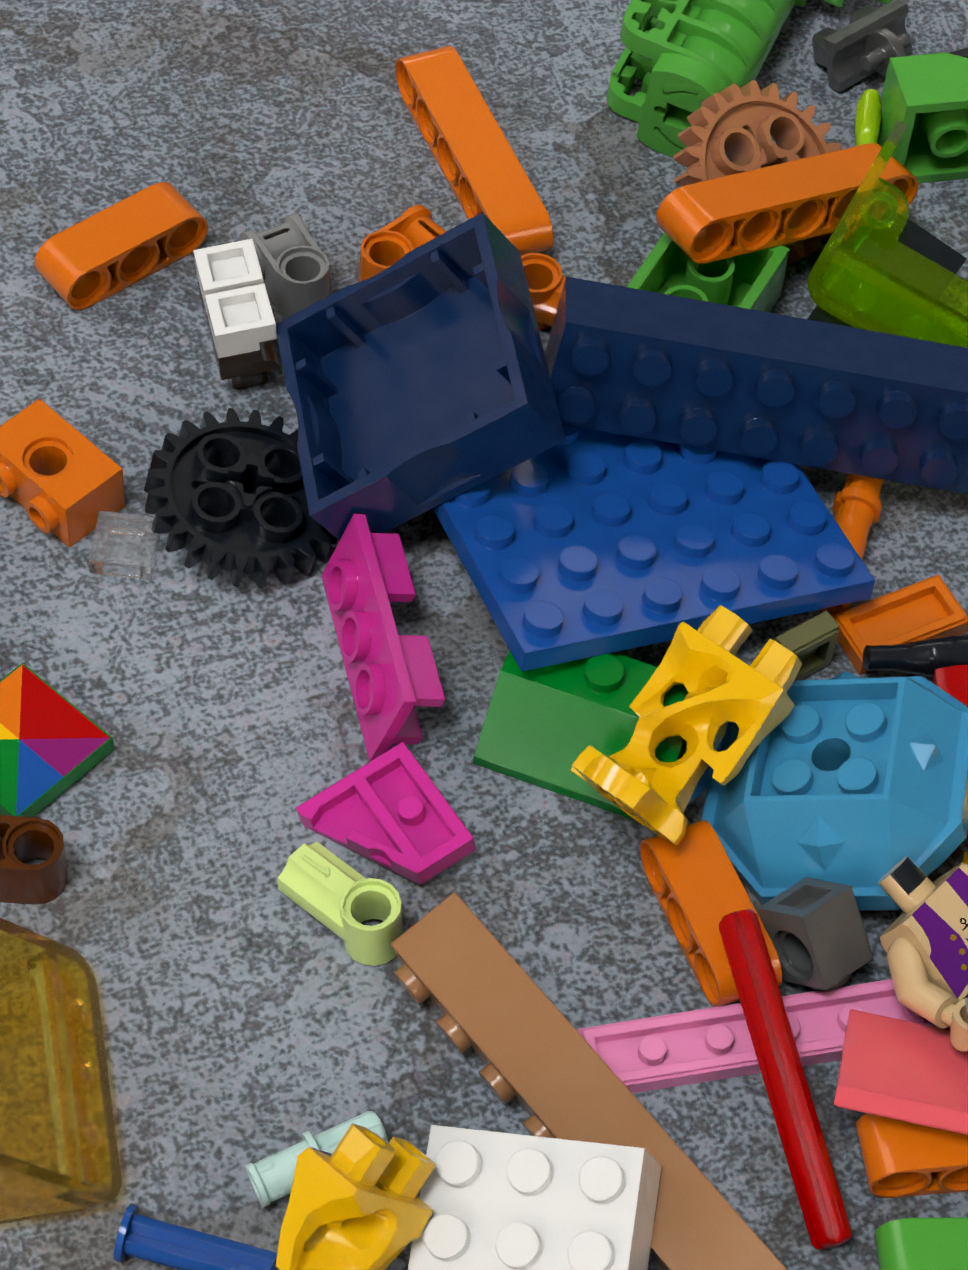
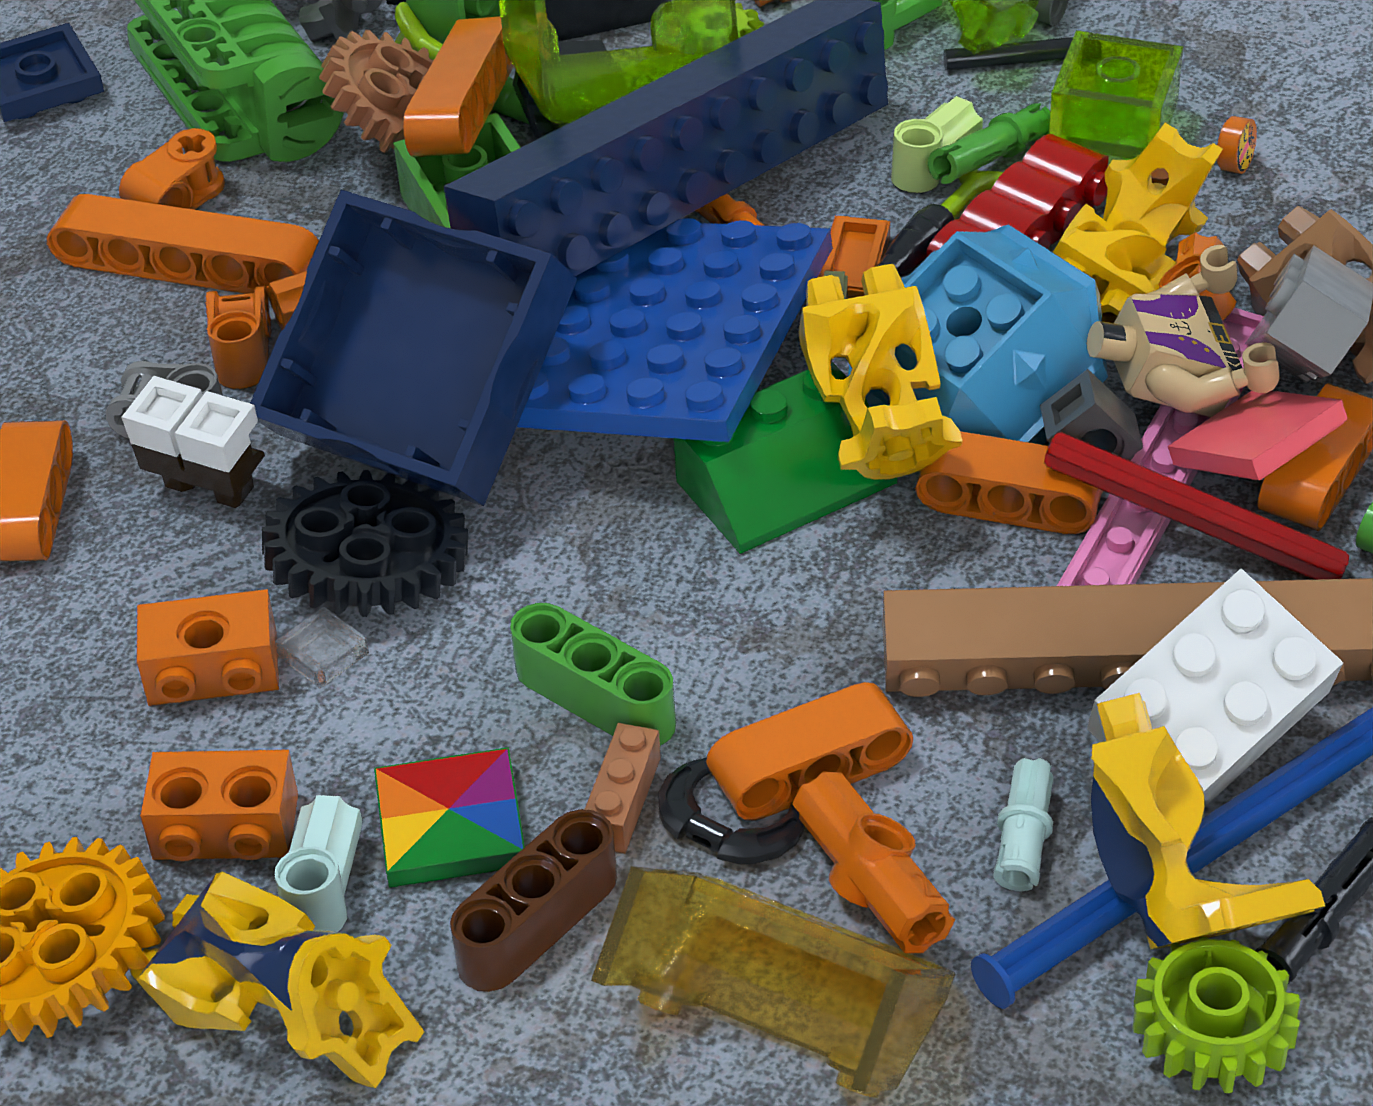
camera: 45 degrees left, 10 degrees down
yellowish green piece [277,841,404,966] -> none
dark pink wing [296,742,476,885] -> none
dark pink brick [321,514,445,762] -> none
none -> orange piece [119,128,225,210]
none -> bright green beam [510,603,676,746]
none -> nougat piece [585,723,661,854]
none -> black piece [658,758,805,865]
none -> orange beam [706,682,914,821]
none -> orange piece [792,772,955,953]

